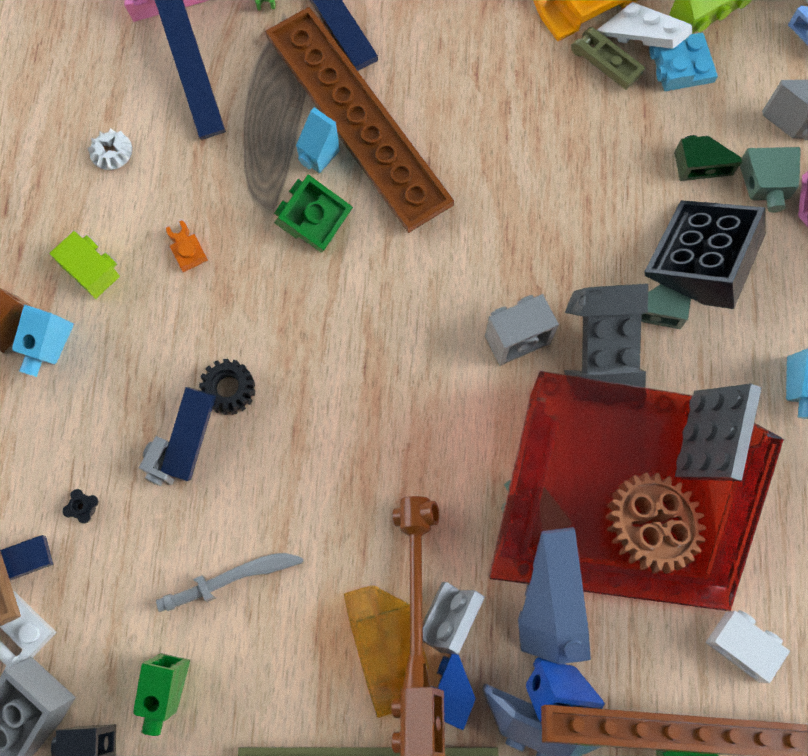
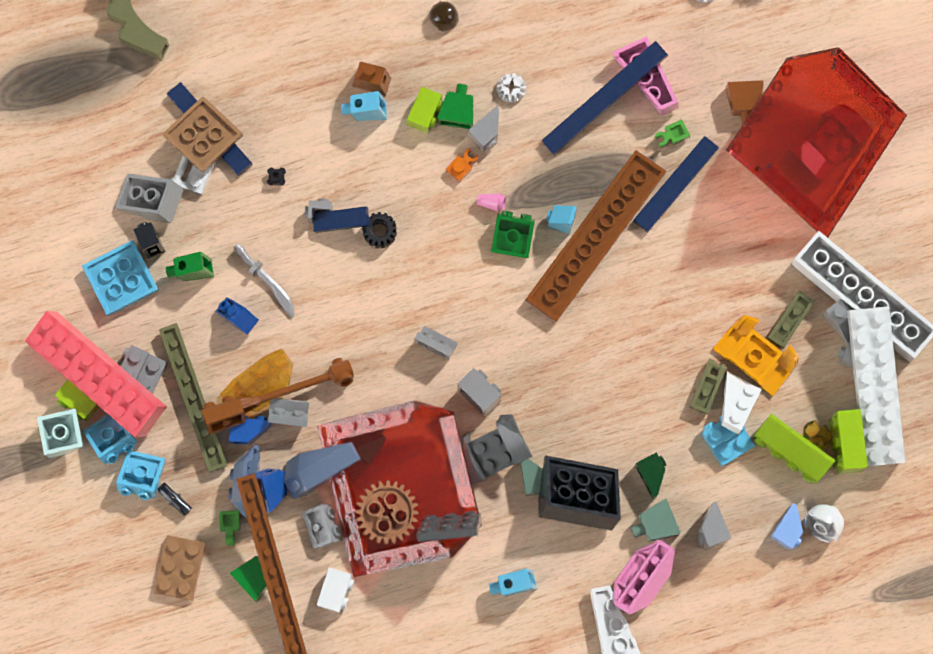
camera: 70 degrees right, 5 degrees up
none -> blue slope [215,297,259,335]
none -> light grey bracket [302,504,342,549]
none -> light grey bracket [415,326,457,360]
none -> green torso [438,84,473,129]
none -> light grey slope [468,106,499,152]
none -> bright pink cone [477,193,506,212]

